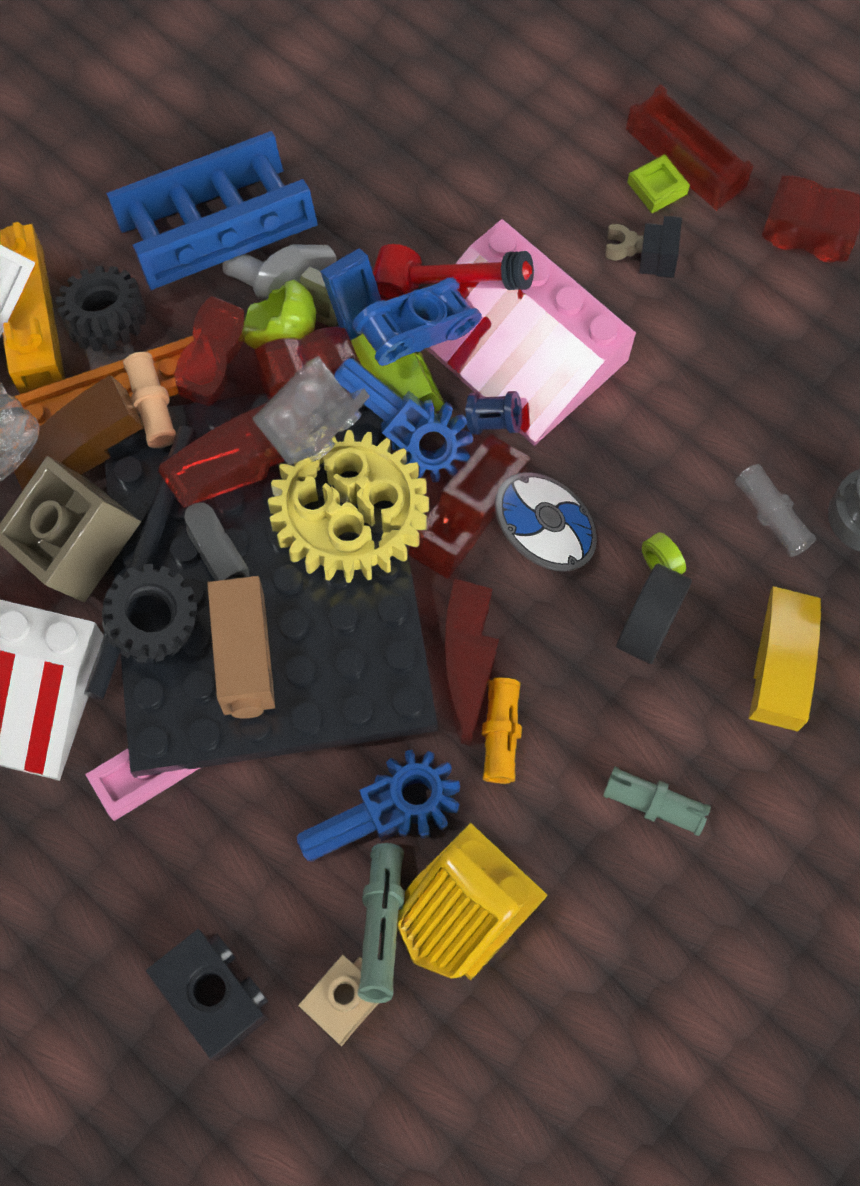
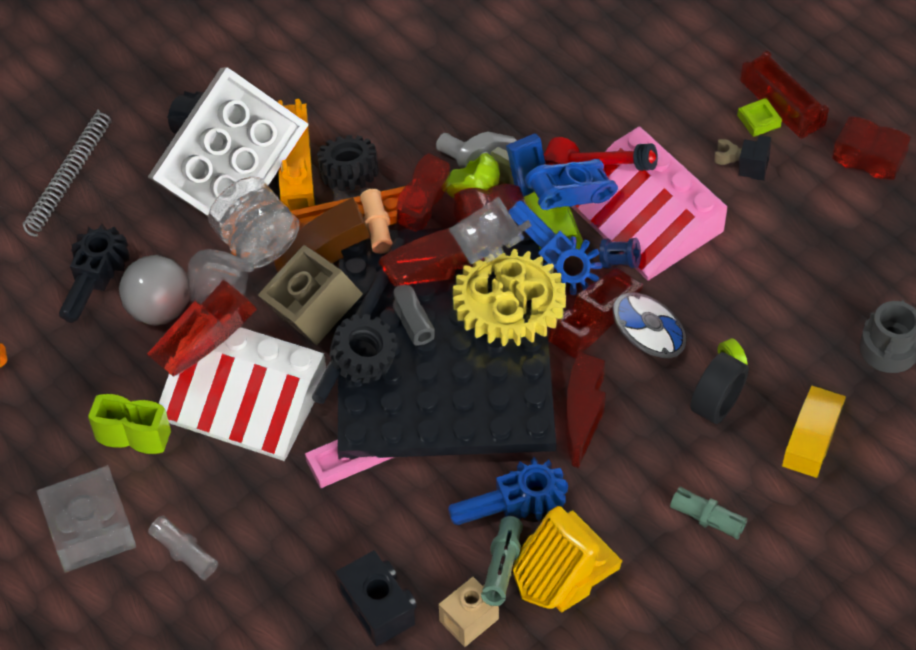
camera: 10 degrees right, 15 degrees down
blue fence [106,131,318,290] -> none
medium nougat brick [208,576,275,718] -> none
light orange pin [482,678,522,784] -> none
clear pin [735,464,816,557] -> none

